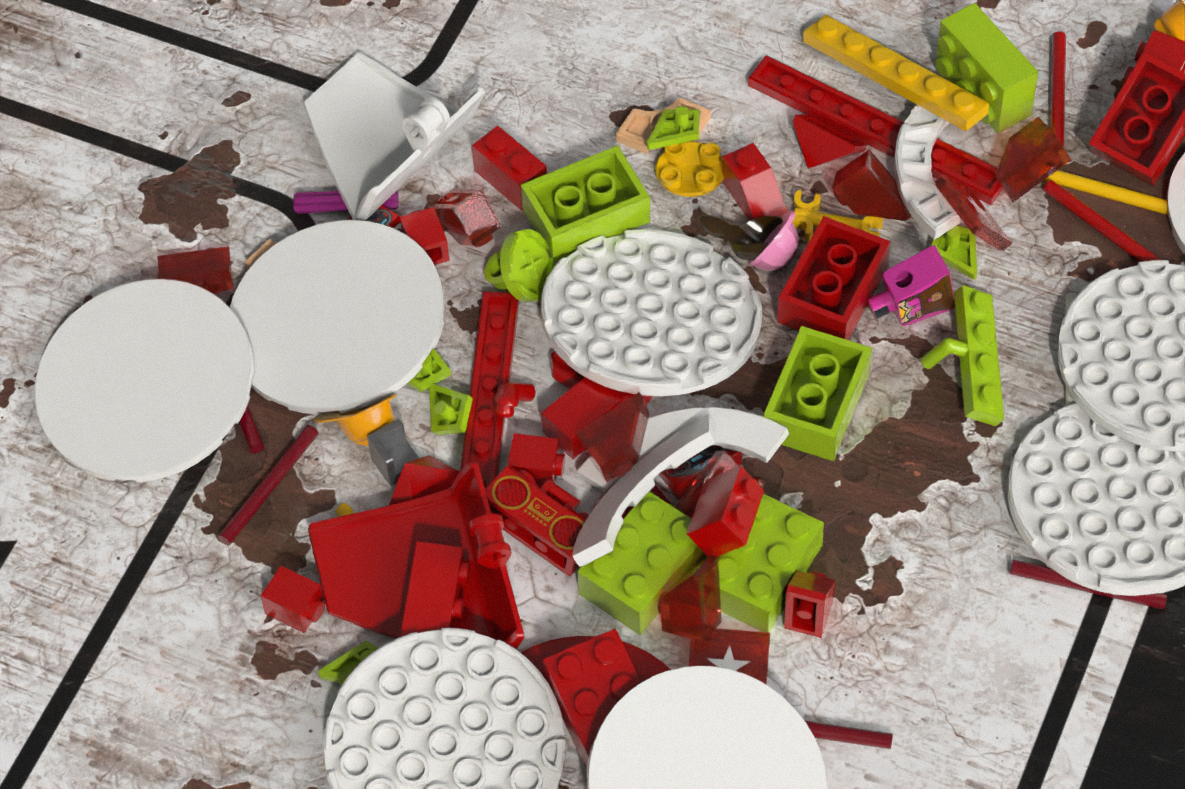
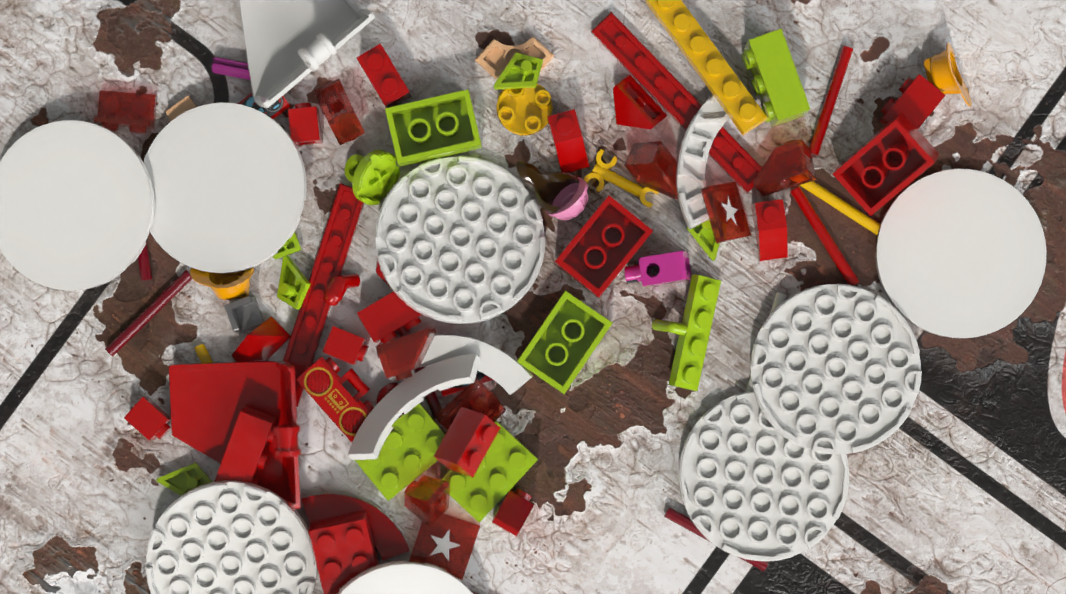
camera: 15 degrees right, 30 degrees up
none -> red slope [751,199,788,261]

